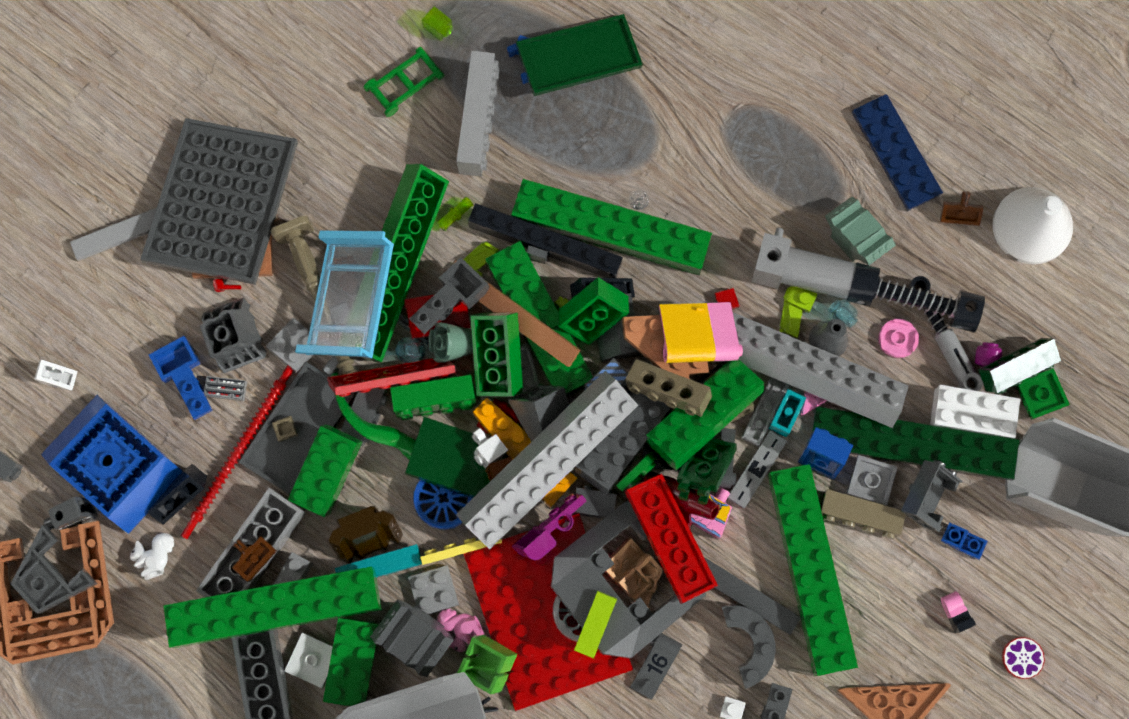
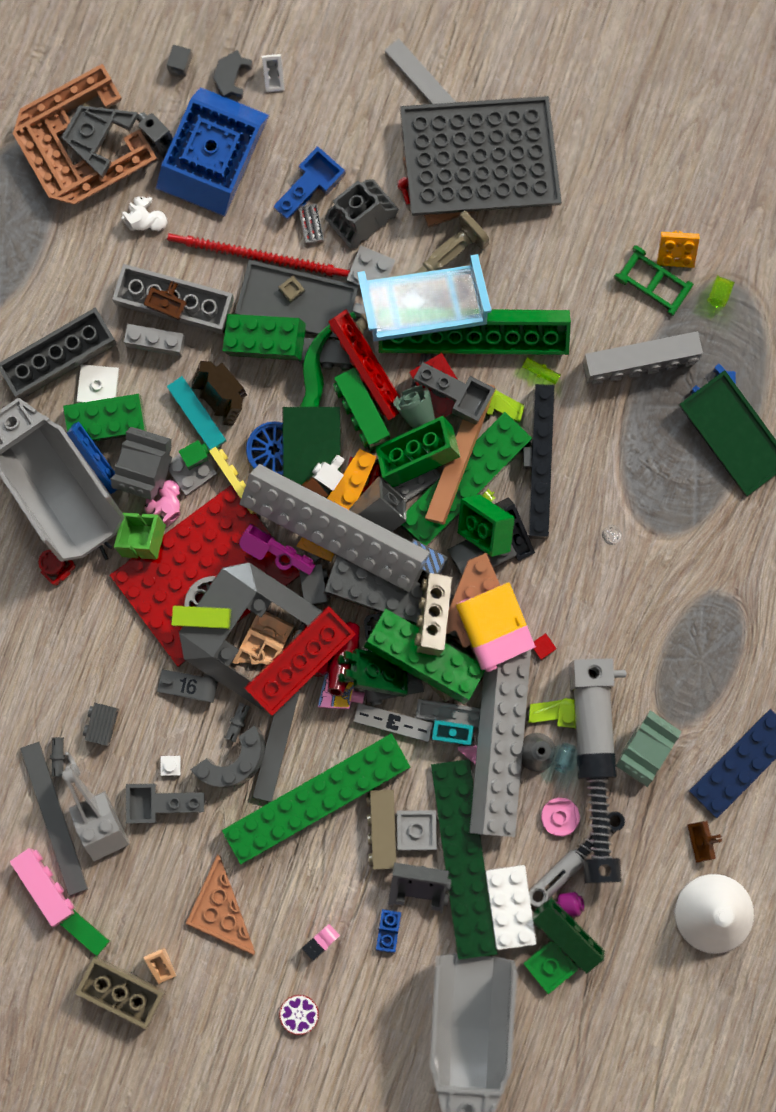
camera: 75 degrees right, 5 degrees up
black slope [148,464,207,525] -> none
green brick [163,566,382,648] -> none
clear light blue head [395,337,426,363] -> none
green brick [511,179,712,276] -> none
green plate [616,452,658,491] -> none
blue slope [797,427,853,480] -> none
none -> blue tile [67,421,117,494]
none -> green brick [179,440,210,470]
none -> dark grey piece [213,50,253,98]
none -> dark grey pin [224,702,251,743]
none -> light orange plate [657,230,700,268]

